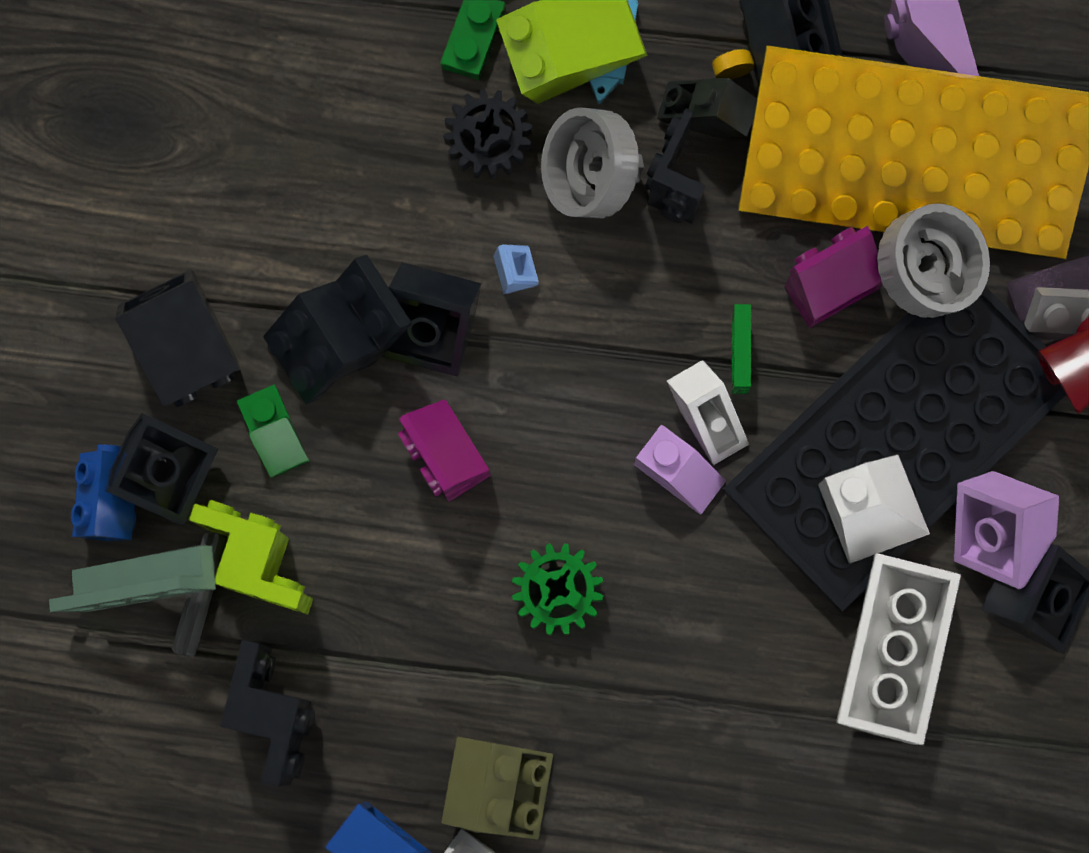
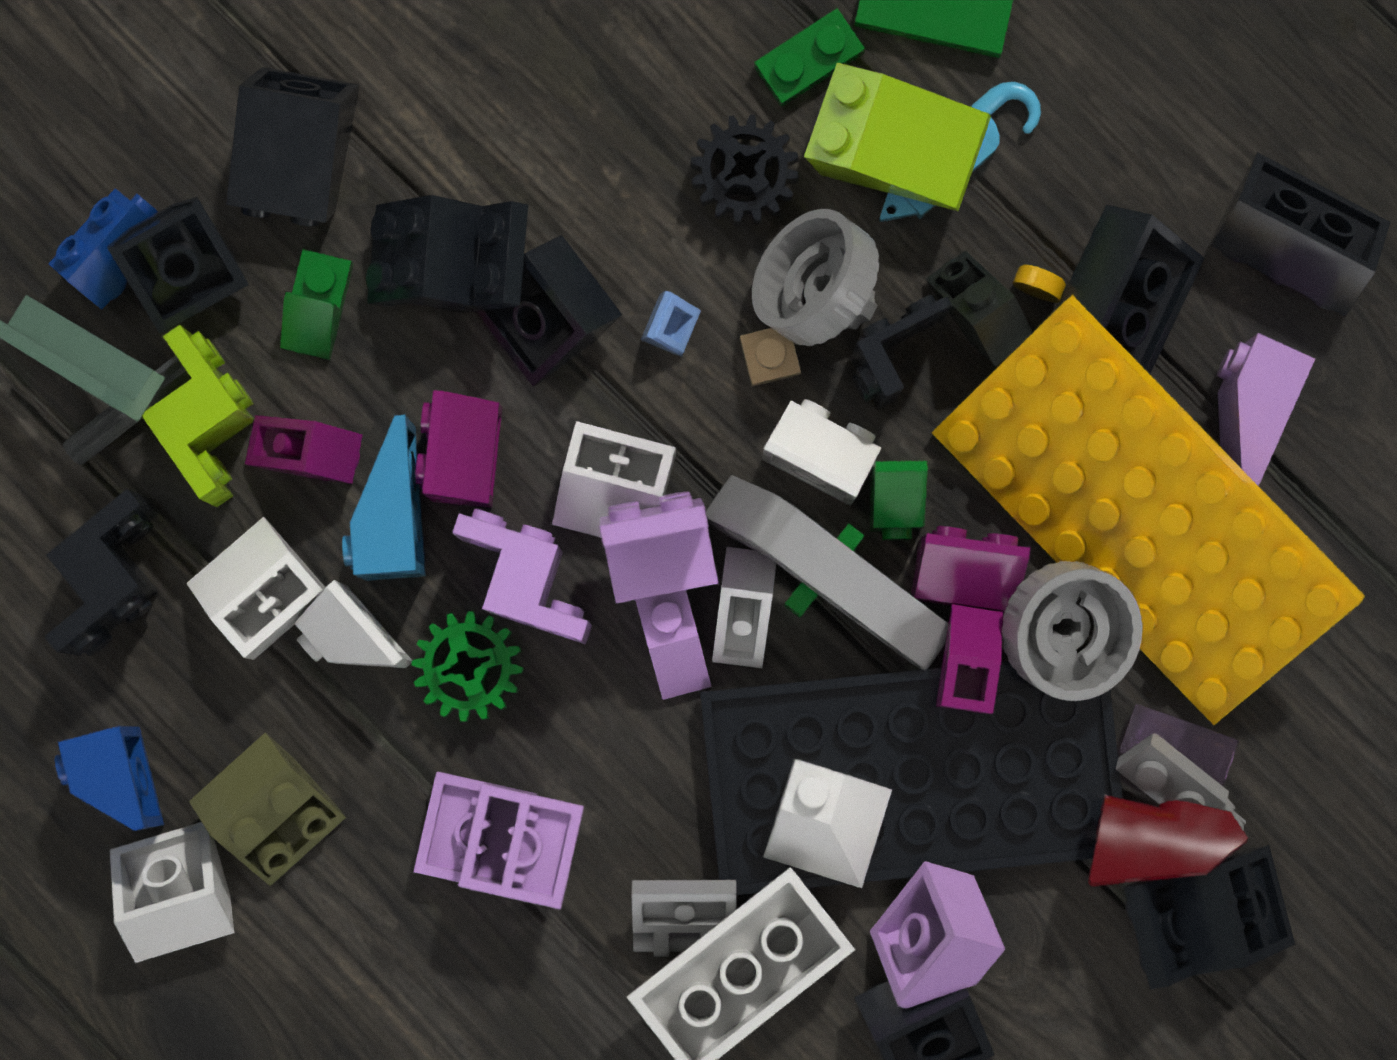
camera: 35 degrees right, 5 degrees up
none -> white slope [187,517,326,660]
none -> magenta slope [245,415,363,484]
none -> white slope [294,580,412,668]
none -> dark azure slope [342,415,426,581]
none -> lavender bracket [414,771,584,909]
none -> lavender bracket [452,509,592,644]
none -> white slope [552,421,676,538]
none -> lavender bracket [600,491,718,603]
none -> light grey plate [632,880,736,957]
none -> light grey beam [705,475,948,671]
none -> tan plate [740,328,801,387]
none -> white slope [762,399,881,506]
none -> green slope [869,461,927,541]
none -> magenta slope [936,604,1003,714]

